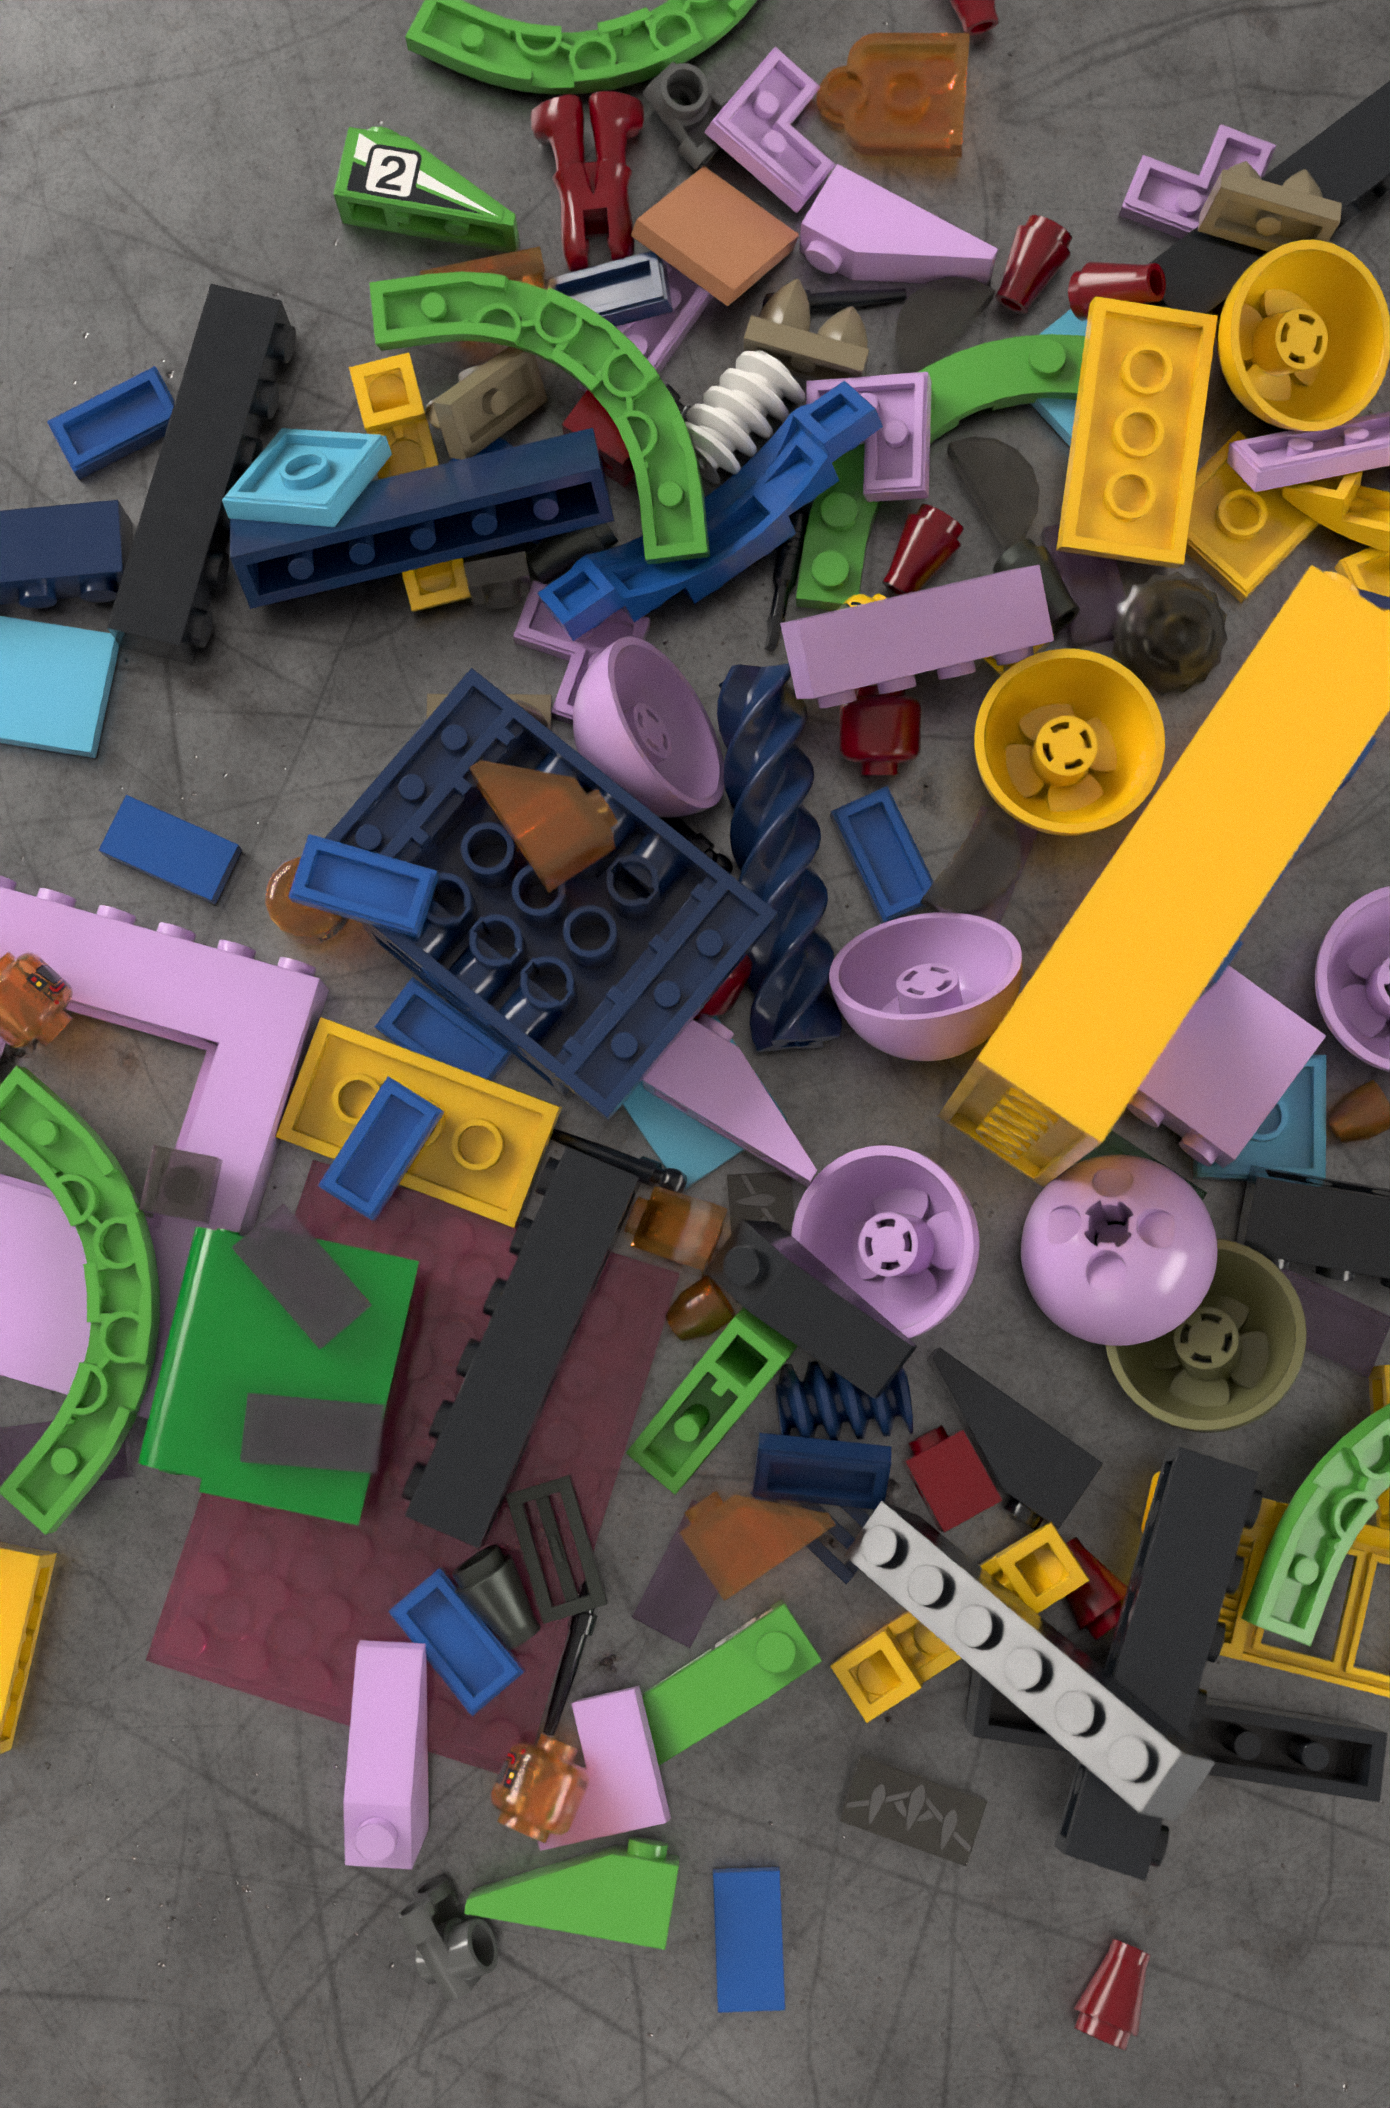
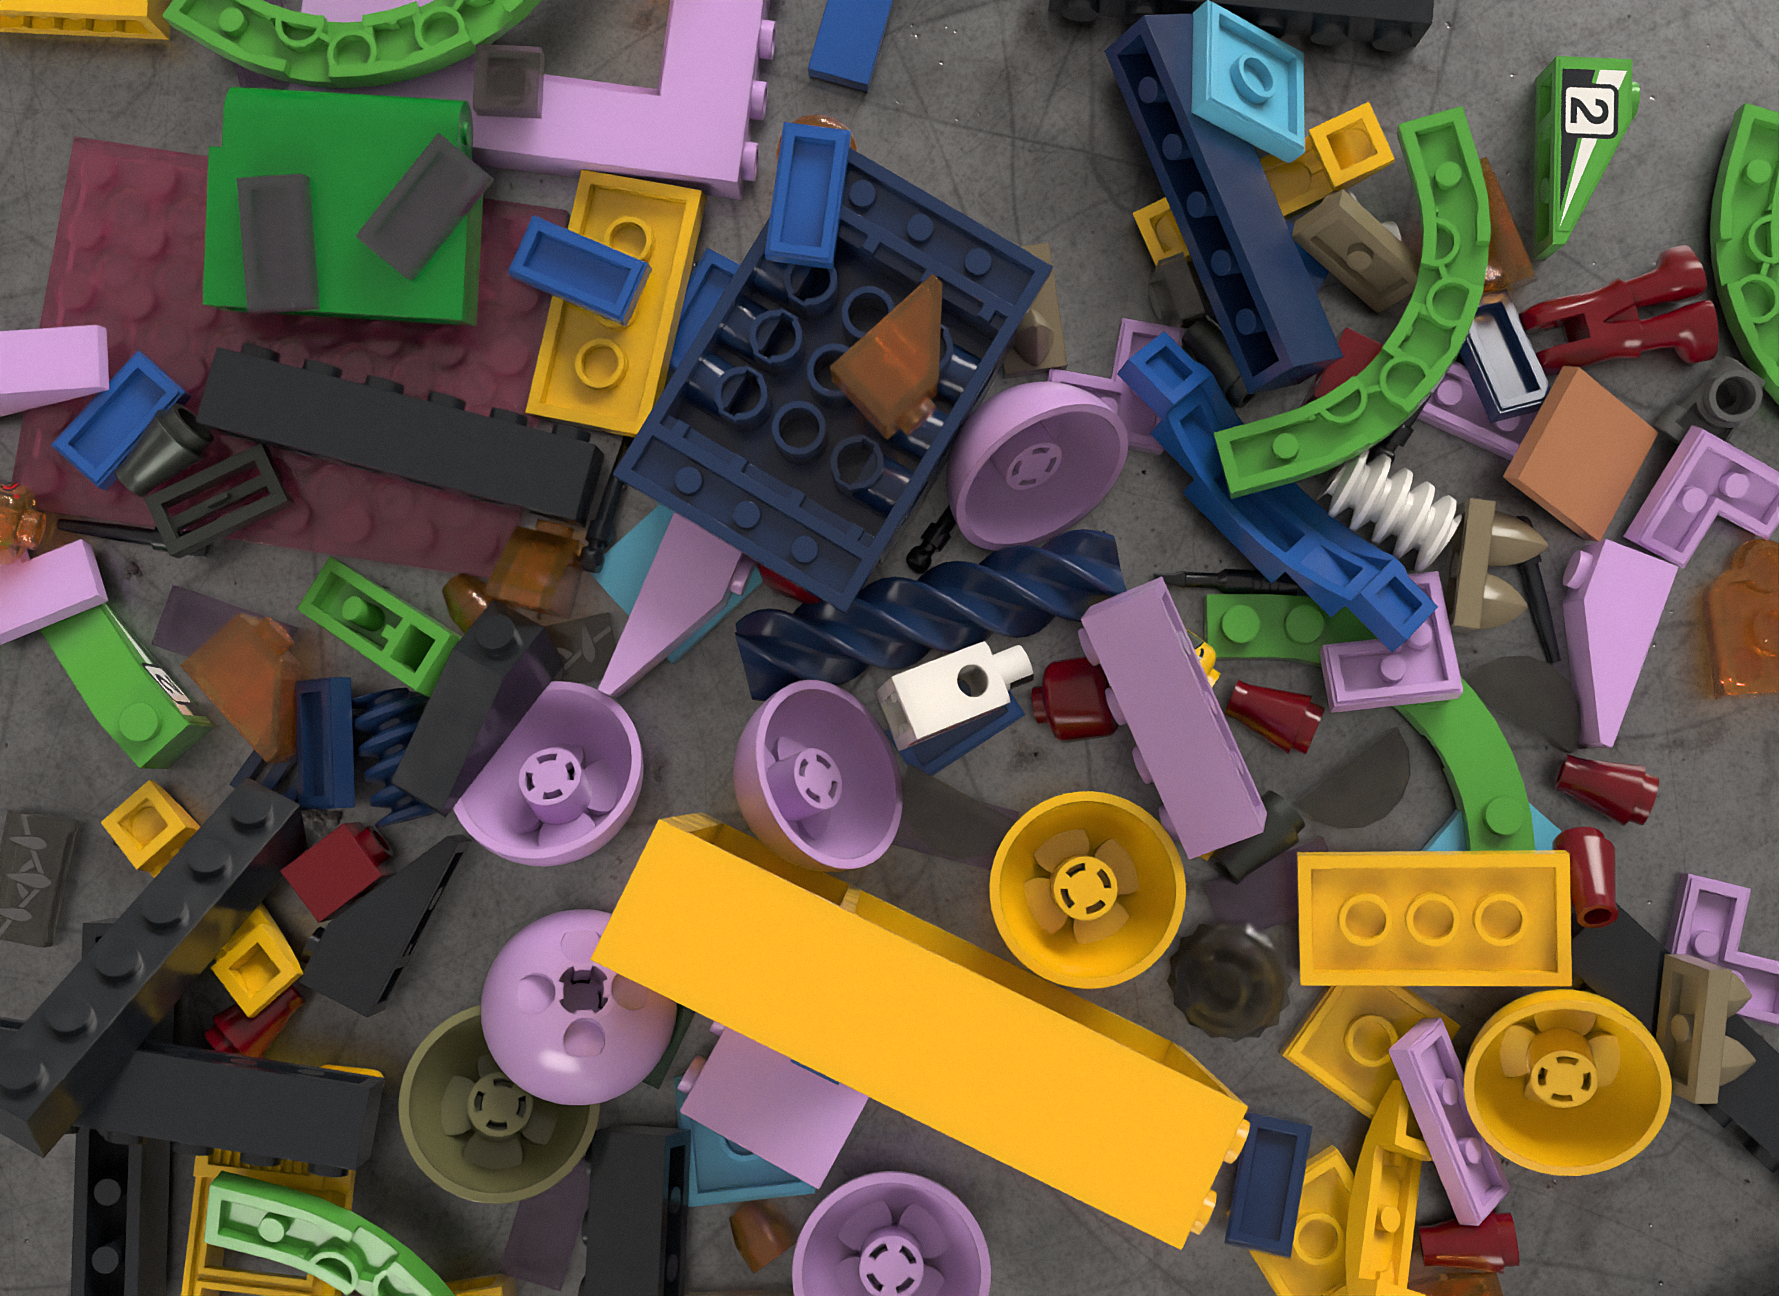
camera: 80 degrees right, 5 degrees up
none -> white torso [875,641,1034,751]

